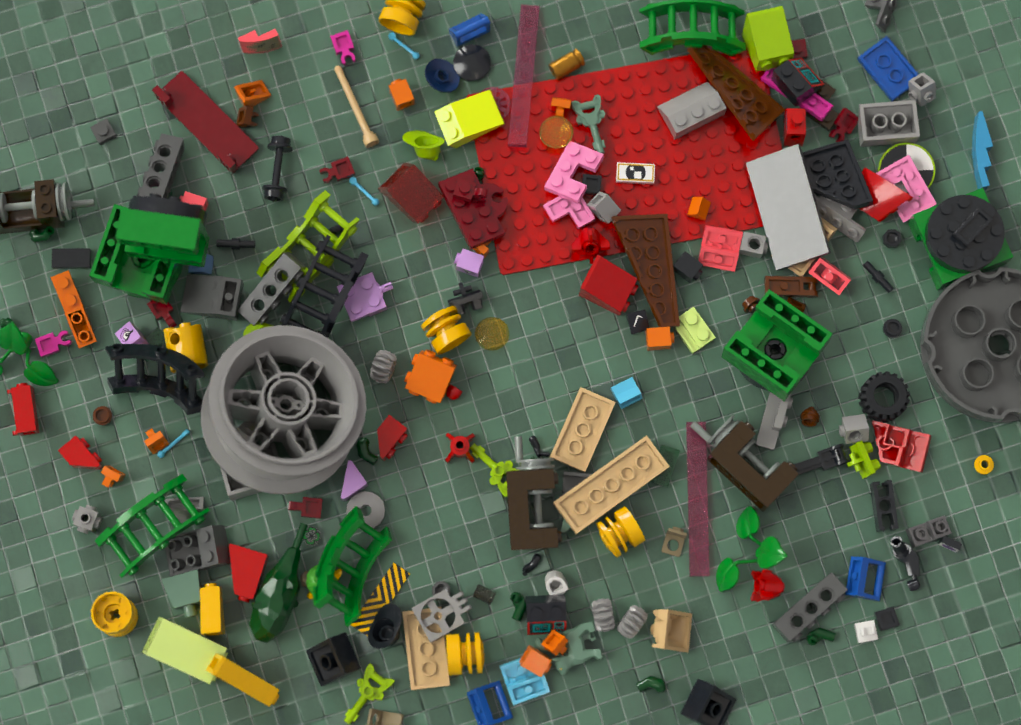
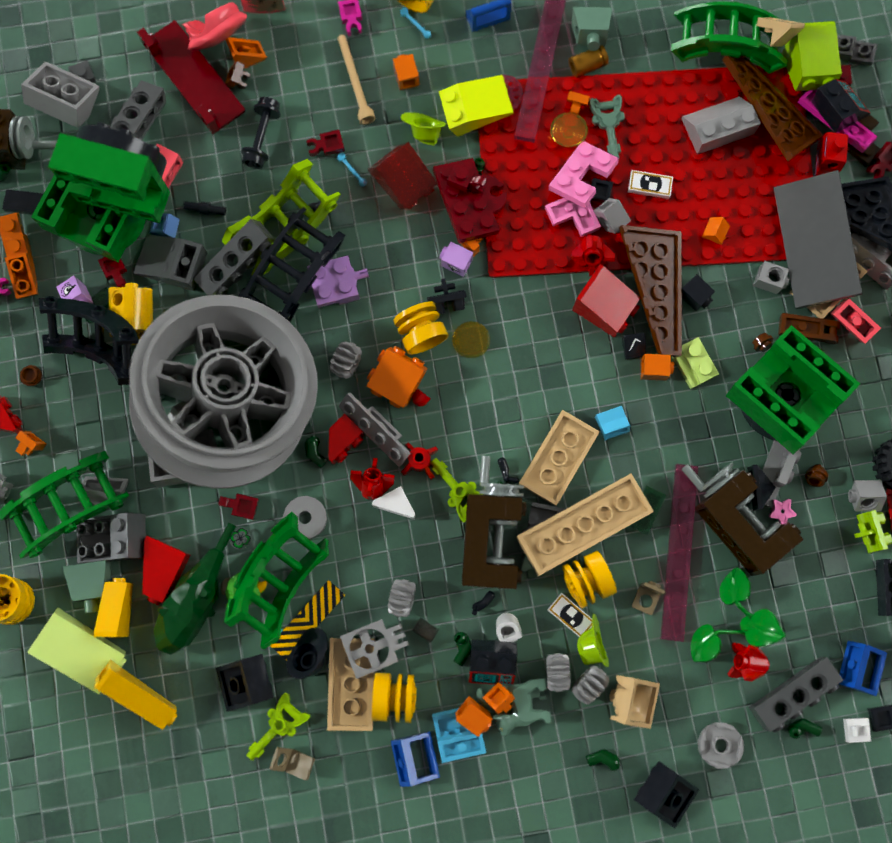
camera: 10 degrees right, 0 degrees up
orange tile [144,428,169,455] -> none
medium azure hinge [157,429,190,458] -> none
lavender slope [341,460,368,501] -> none
dark blue dish [425,59,460,93] -> none
dark grey tile [432,581,450,600] -> none
black dish [453,44,491,81] -> none
coral slope [698,225,743,272] -> none
black connector [794,443,850,475] -> none
none -> light grey slope [21,61,100,128]
none -> coral piece [182,2,247,50]
none -> light grey bracket [339,393,410,467]
none -> red brick [350,458,395,500]
none -> white slope [372,486,416,520]
none -> light grey gear [388,579,416,617]
none -> tile [547,593,592,637]
none -> sand green torso [571,7,612,51]
none -> lime piece [577,614,609,667]
none -> light grey tile [698,722,744,769]
none -> black slope [747,465,776,511]
none -> tan slope [757,17,805,47]
none -> bright pink plate [769,499,796,524]
none -> flat silver slope [837,34,877,66]

